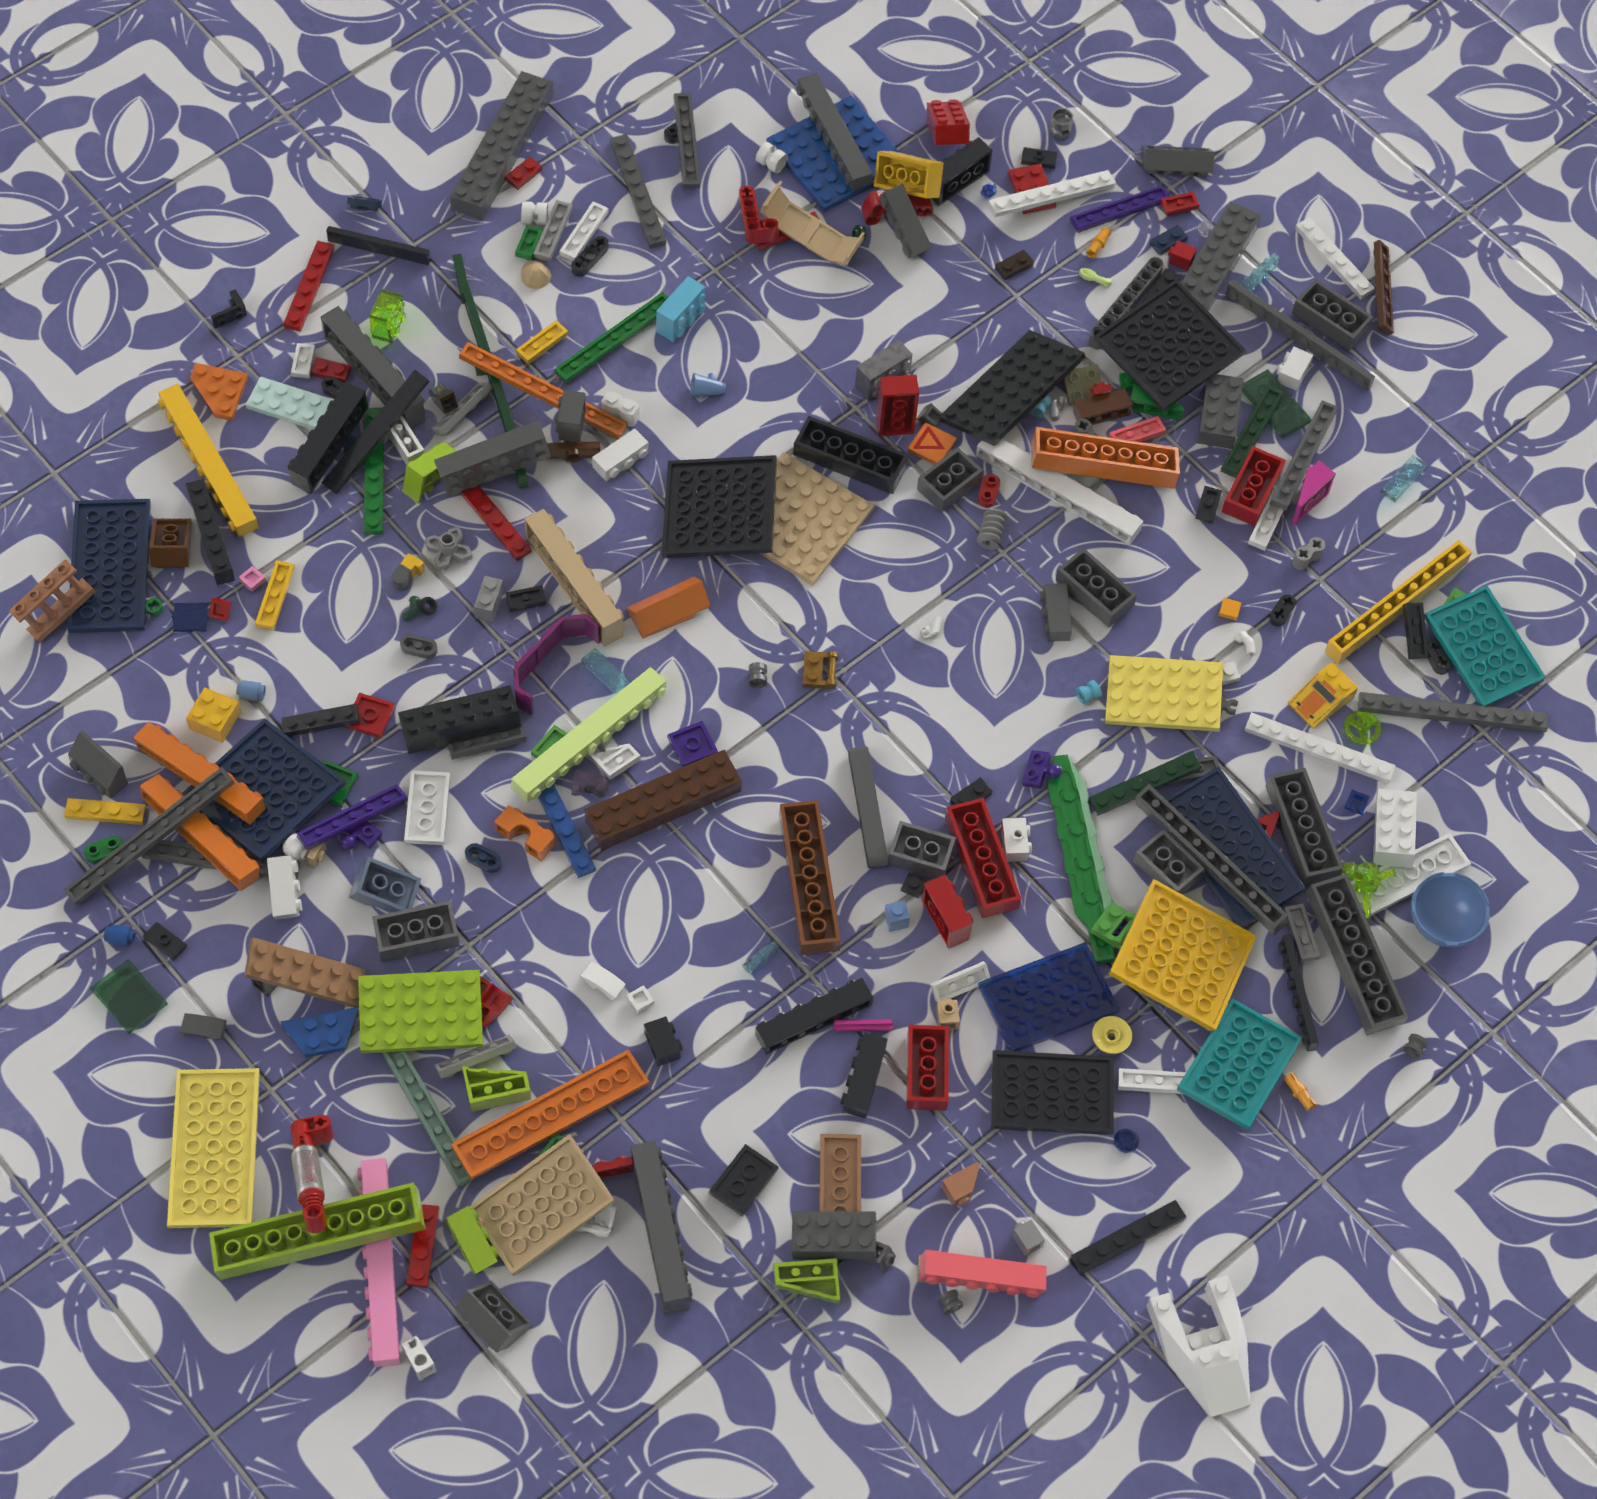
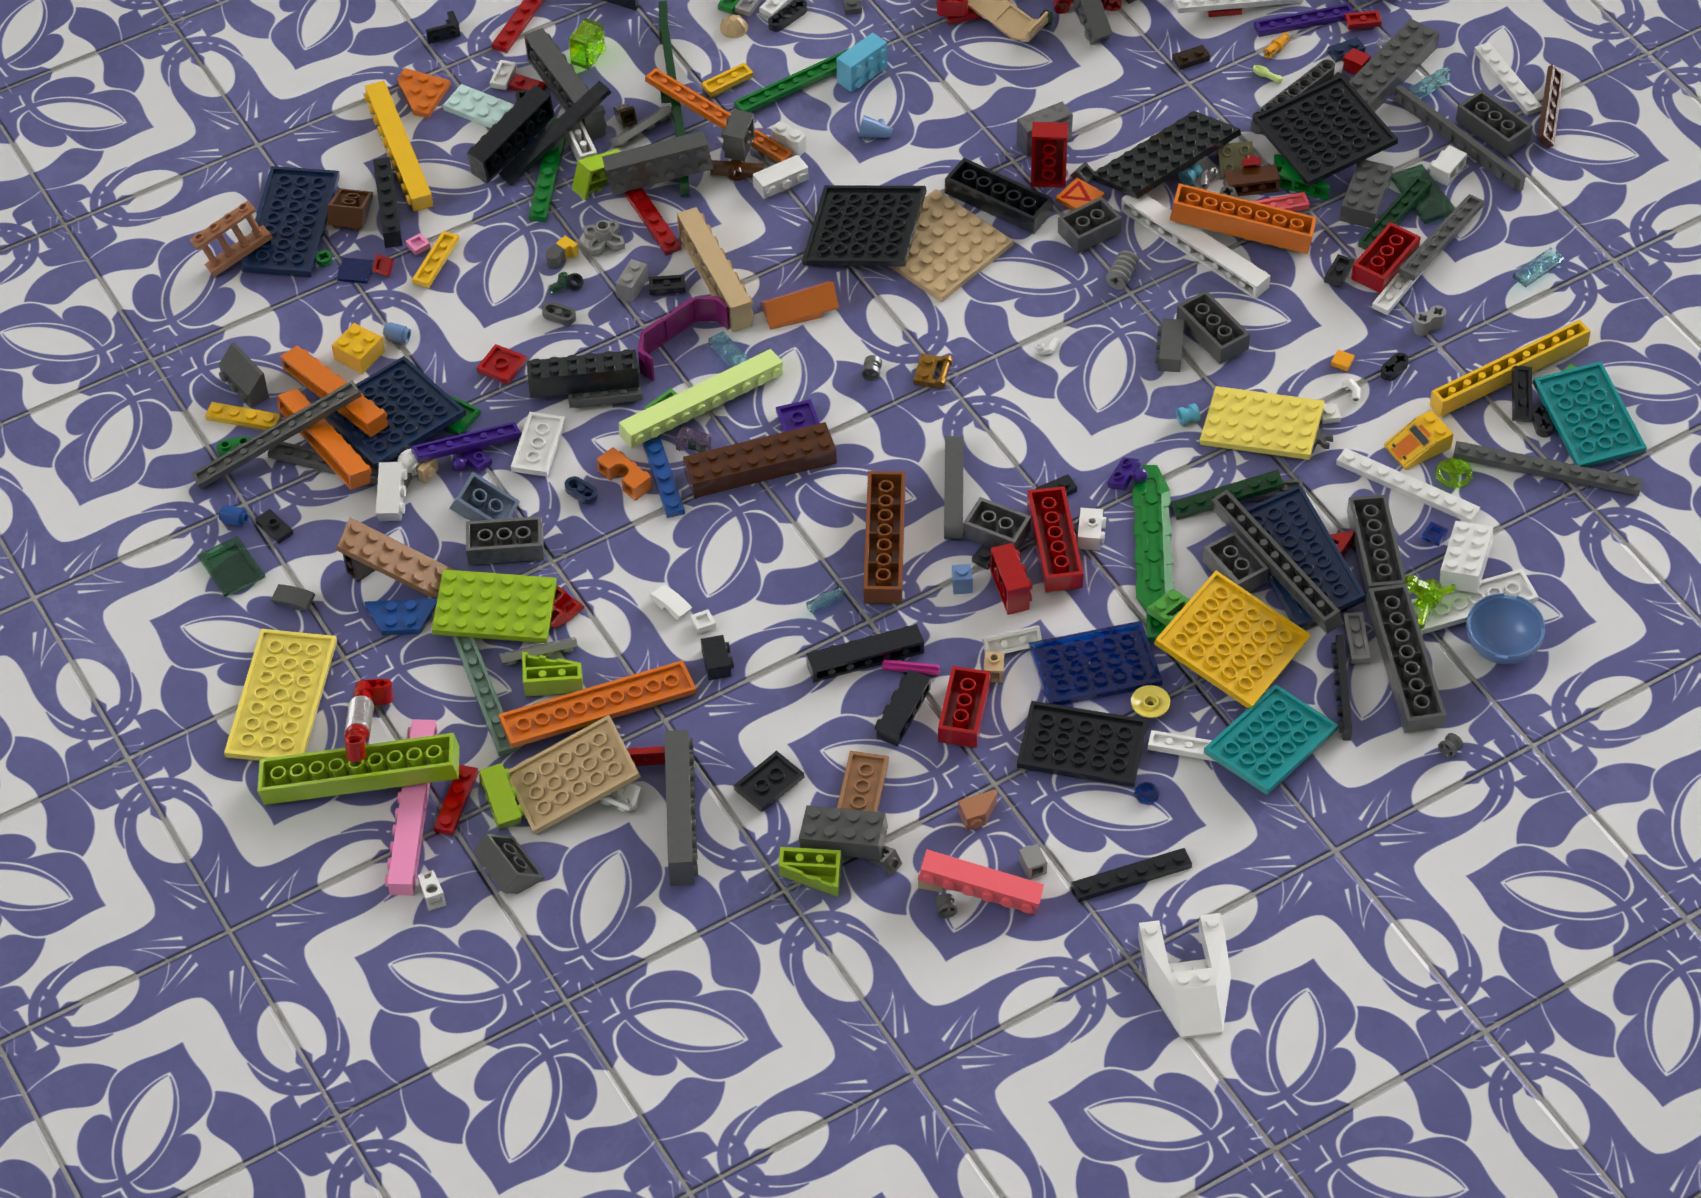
camera: 15 degrees right, 10 degrees down
black plate [282,703,359,737] -> none
white wing [588,744,641,780] -> none
red plate [978,474,1000,508] -> none
light orange pin [1283,1072,1317,1112] -> none
dark pink slope [1291,461,1336,525] -> none

